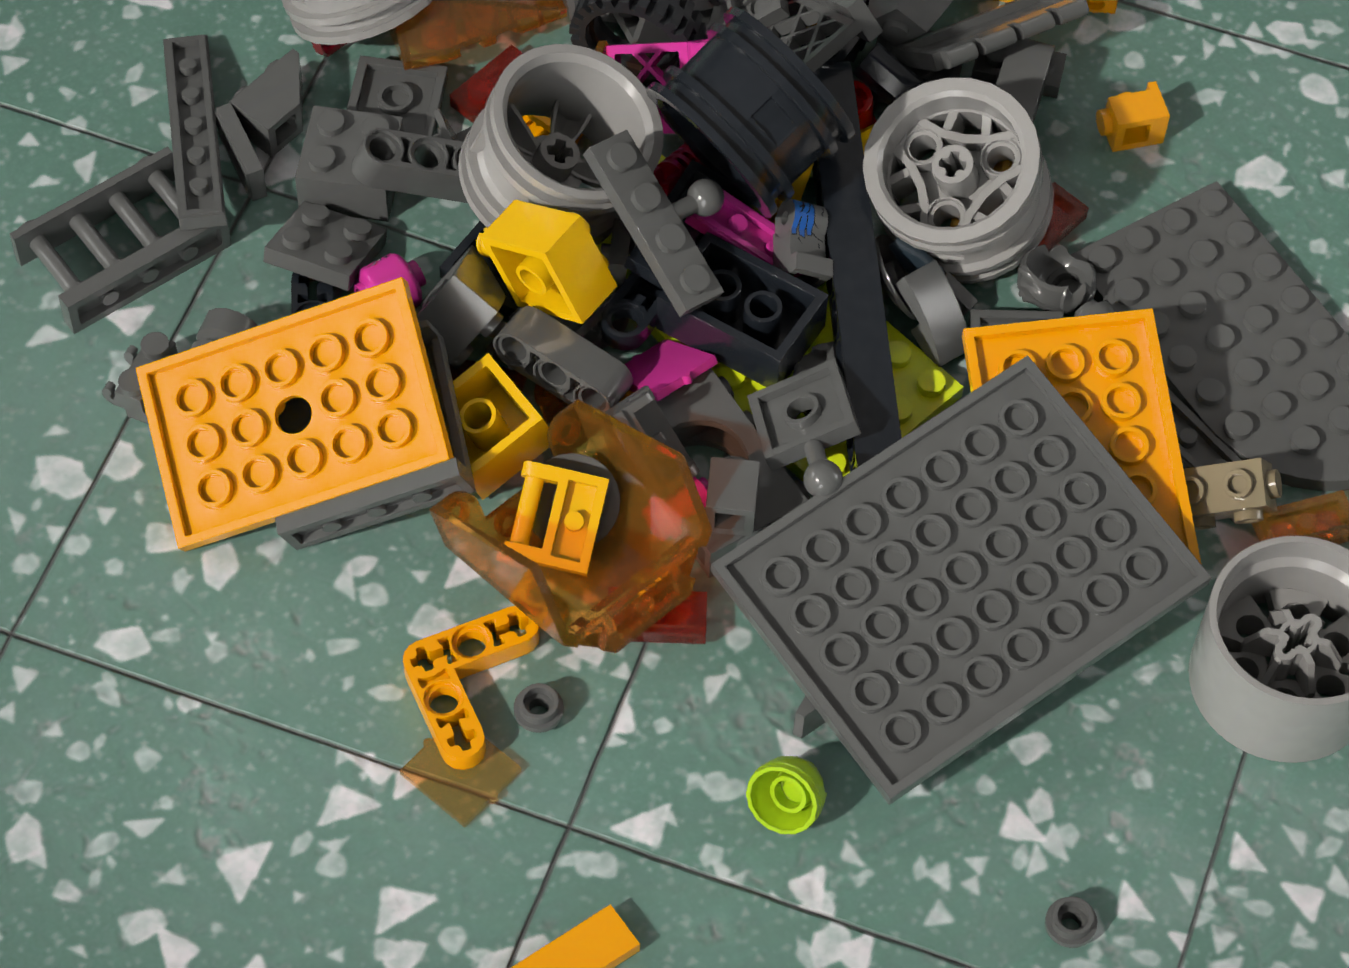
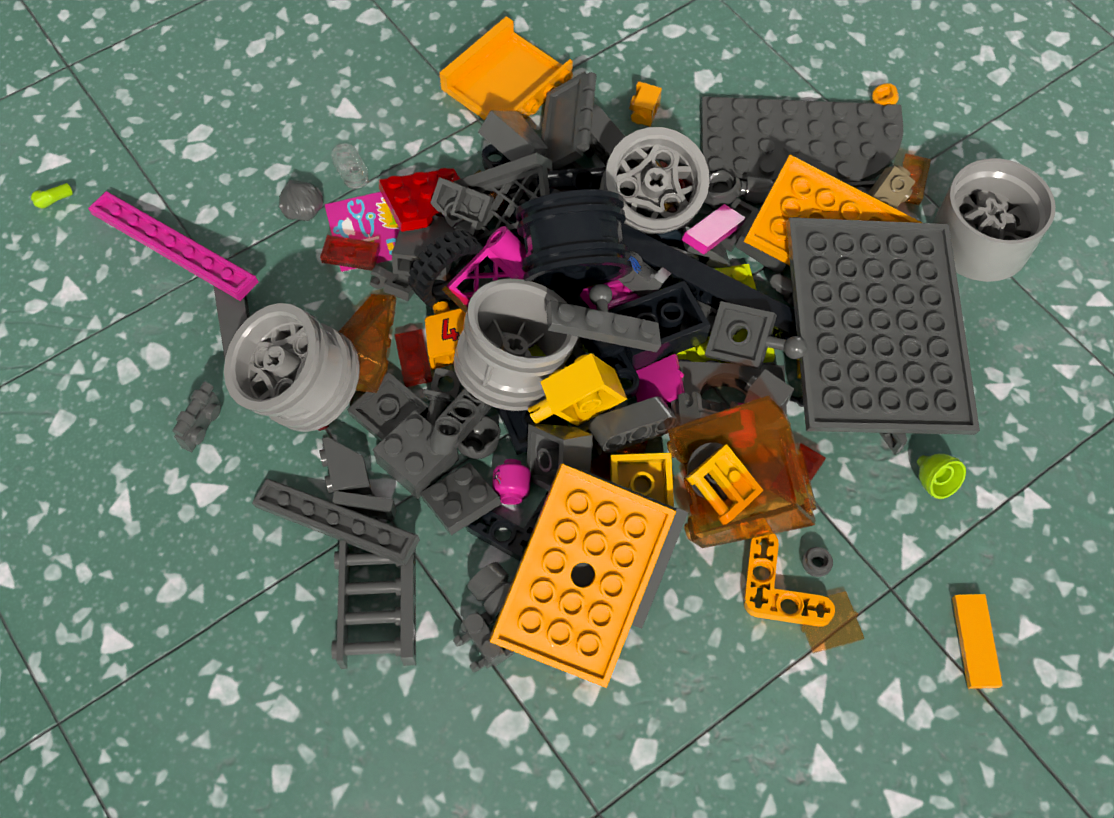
camera: 55 degrees left, 5 degrees up
dark grey plate [1045,896,1098,948] -> none
none -> dark grey hair [457,416,501,459]
none -> tile [682,204,746,254]

